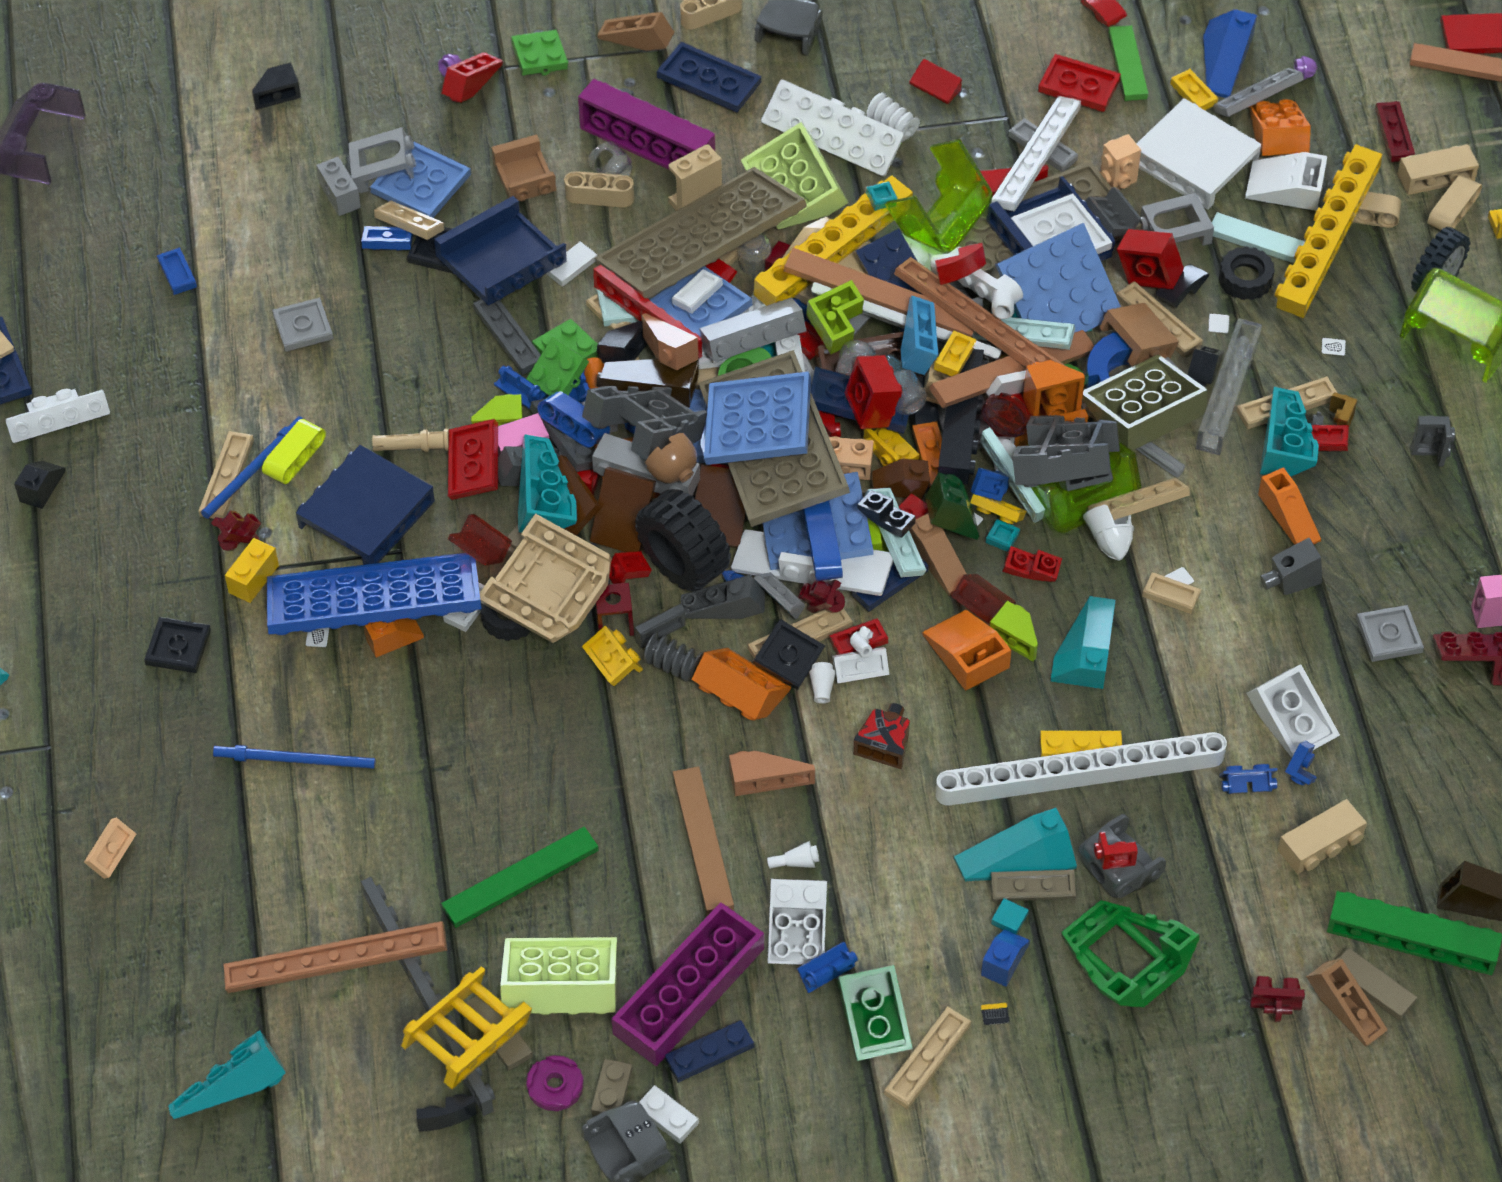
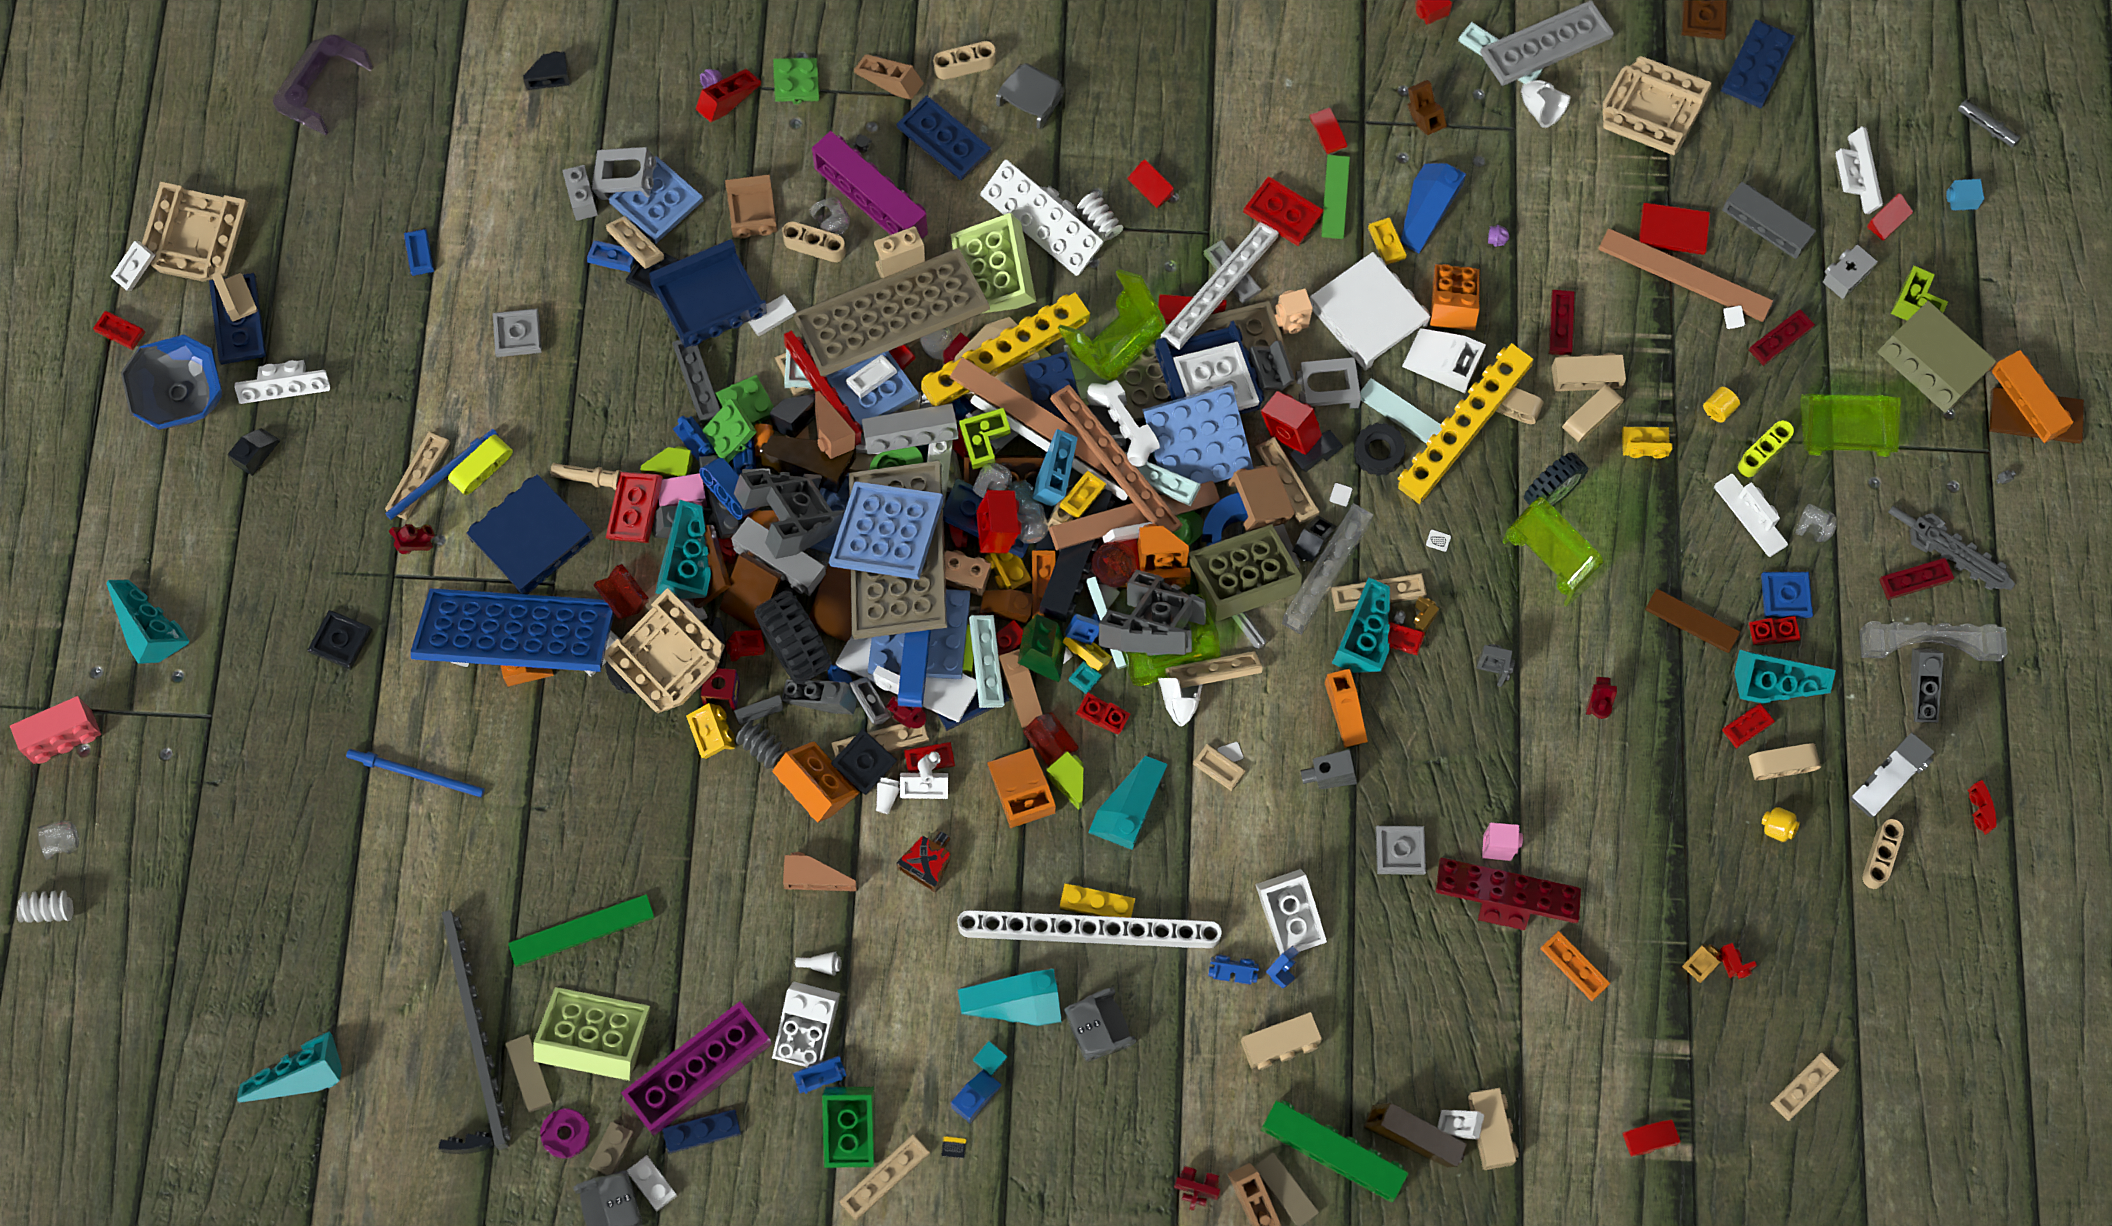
camera: 10 degrees right, 15 degrees up
light nougat plate [84,817,136,879] -> none
nougat tile [224,921,447,993] -> none
yellow brick [225,538,279,603] -> none
yellow fence [401,966,532,1089] -> none
medium nougat cylinder [645,433,697,484] -> none
medium nougat tile [673,767,734,915] -> none
black slope [857,490,916,538] -> none
teal tile [866,181,898,210] -> none
red slope [935,243,986,285] -> none
dark tan tile [991,870,1076,902] -> none
green windscreen [1061,900,1200,1007] -> none
red bracket [1094,832,1138,870] -> none
light grey tile [1213,68,1304,117] -> none

